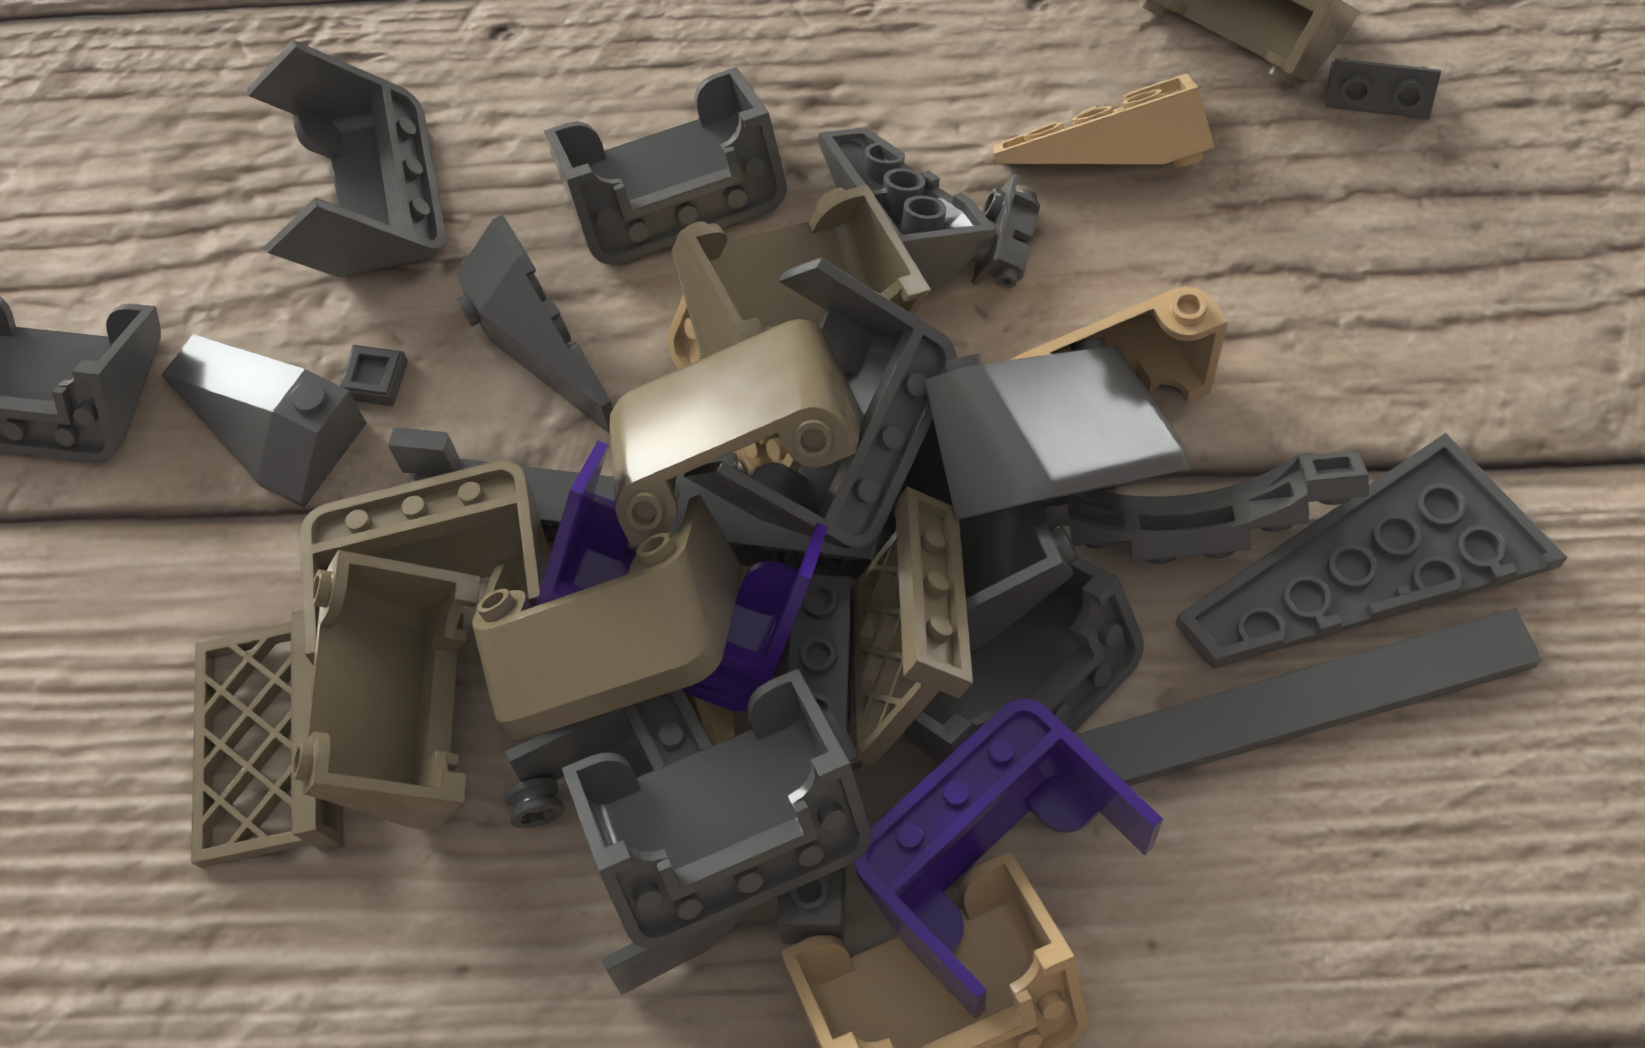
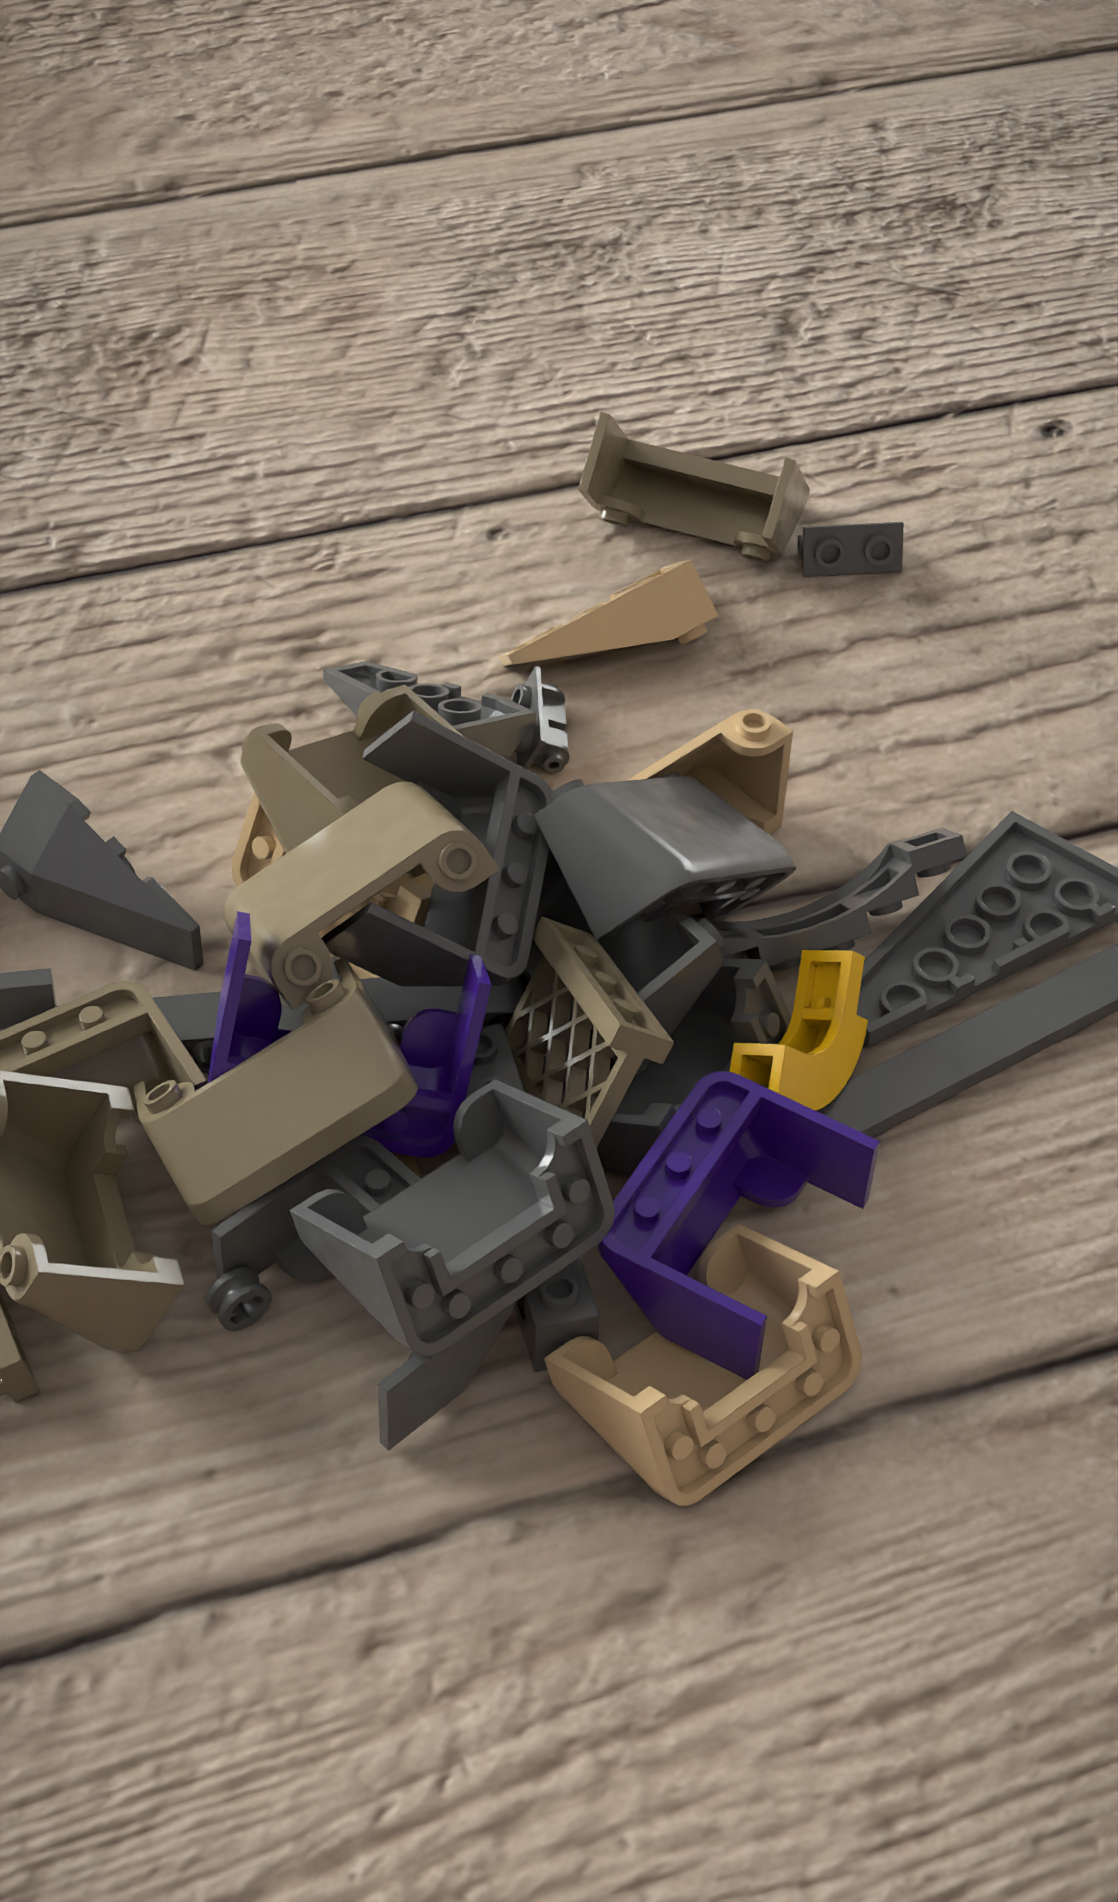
camera: 25 degrees left, 15 degrees down
dark grey windscreen [544,67,787,265] -> none
none -> yellow arch [729,950,868,1111]

